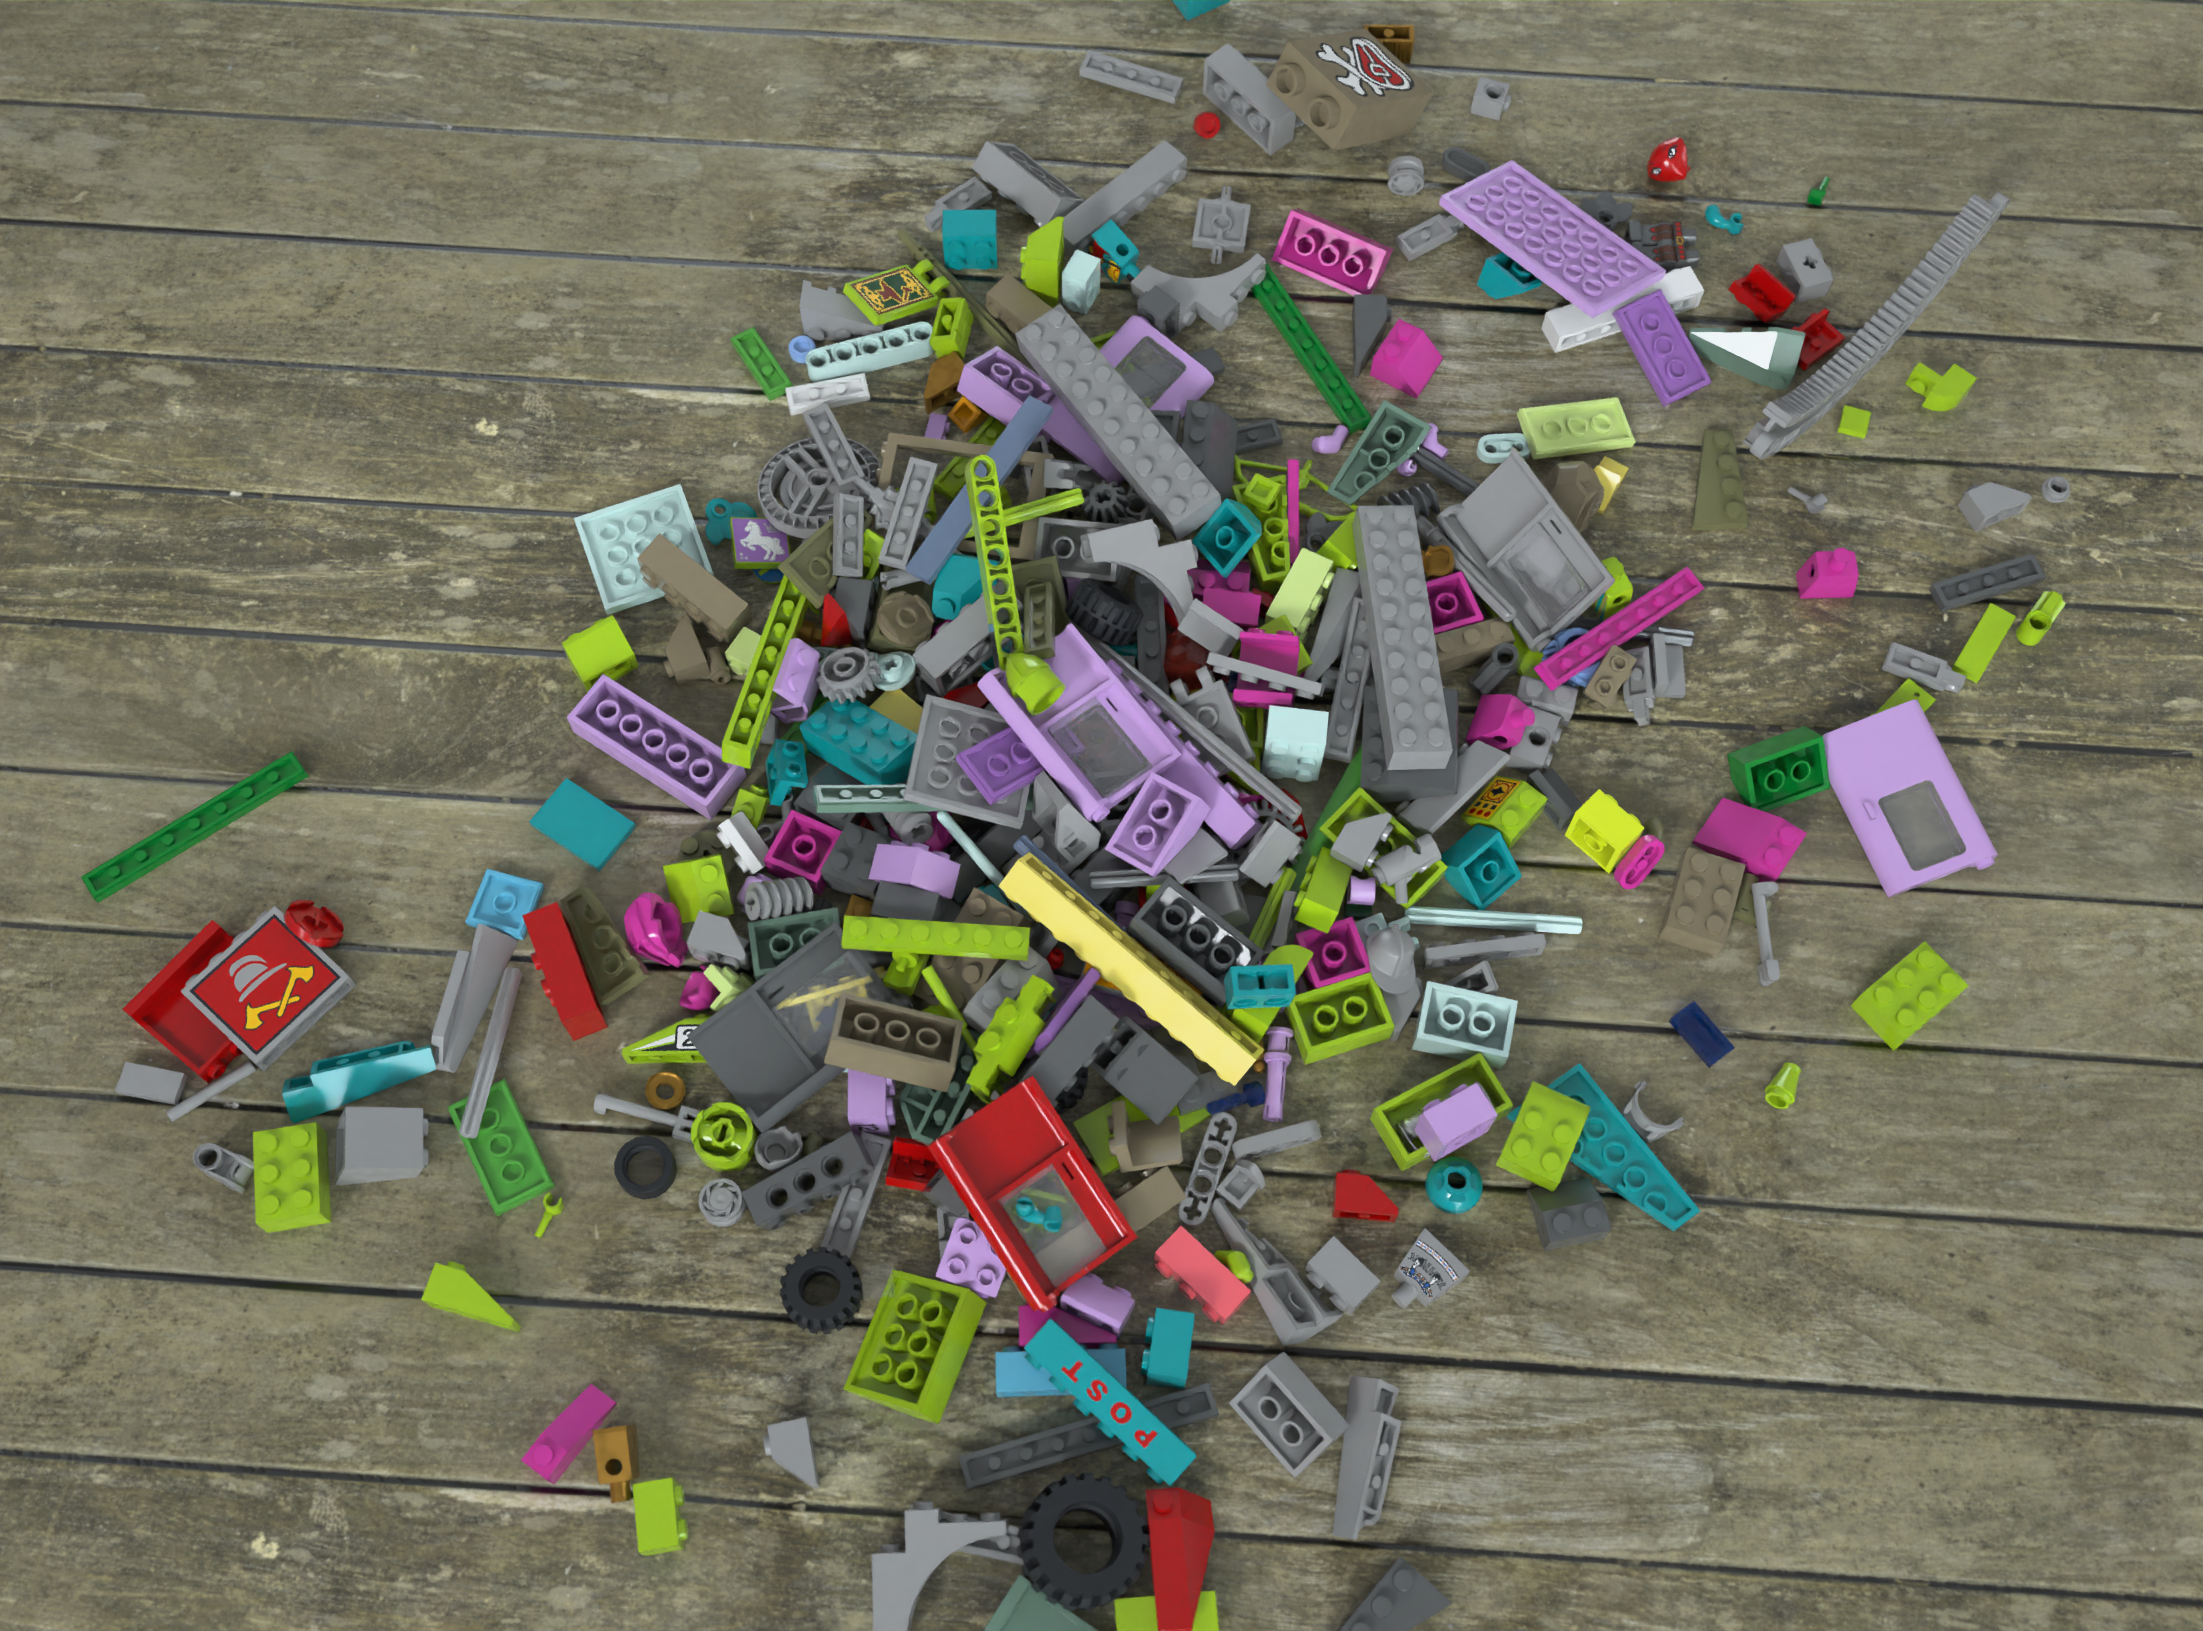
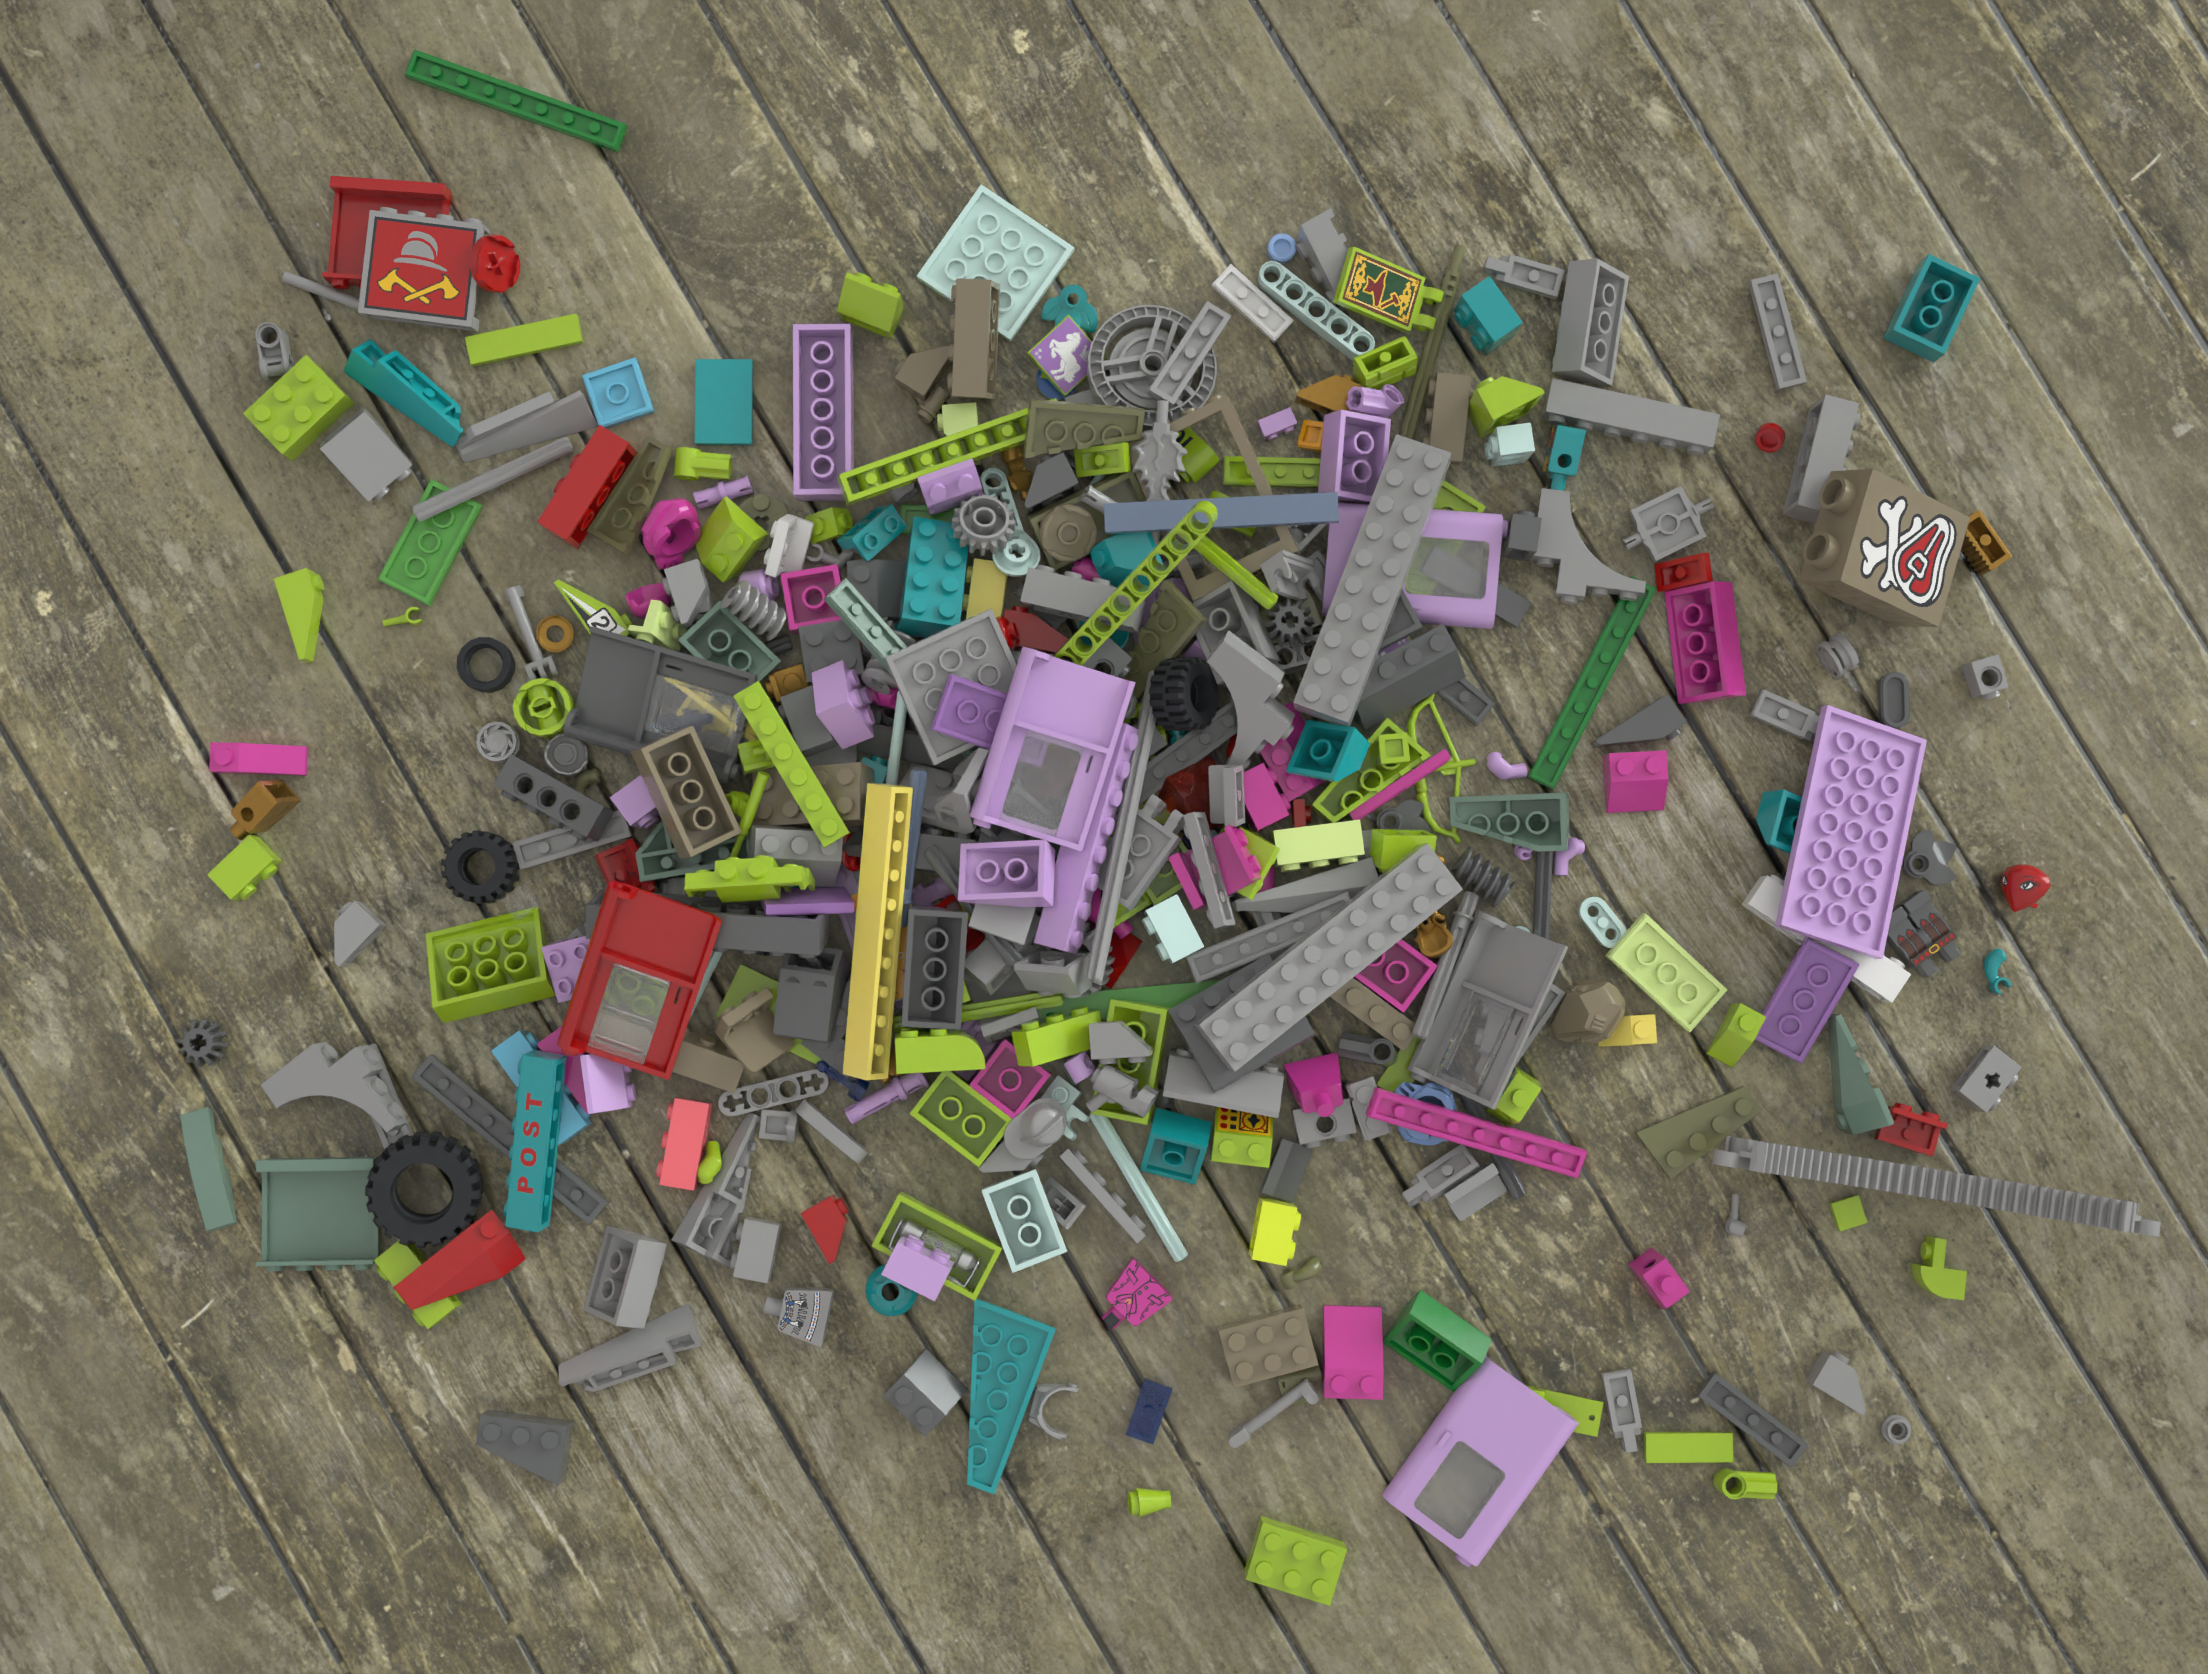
camera: 50 degrees right, 20 degrees up
light grey tile [115,1062,188,1105] -> none
bright green tile [730,327,793,401] -> none
red slope [821,593,853,646] -> none
light grey tile [832,492,864,579] -> none
light grey plate [878,457,938,570] -> none
lime helmet [1005,653,1065,716] -> none
teal arm [1016,1196,1063,1232] -> none
olive tile [1024,581,1055,660] -> none
teal brick [1141,1308,1195,1390] -> none
teal brick [1224,964,1296,1009] -> none
lime brick [1495,1080,1591,1192] -> none
dark tan bracket [1583,645,1637,710] -> none
dark pink plate [1614,835,1665,889] -> none
red bracket [1728,264,1796,324] -> none
green hand [1807,177,1830,206] -> none
none -> lime tile [465,314,584,367]
none -> lime piece [674,447,732,481]
none -> lavender pin [693,476,754,510]
none -> dark pink torso [1102,1257,1173,1330]
none -> lavender piece [1346,384,1404,418]
none -> red slope [1654,553,1713,592]
none -> lime slope [1706,1003,1766,1067]

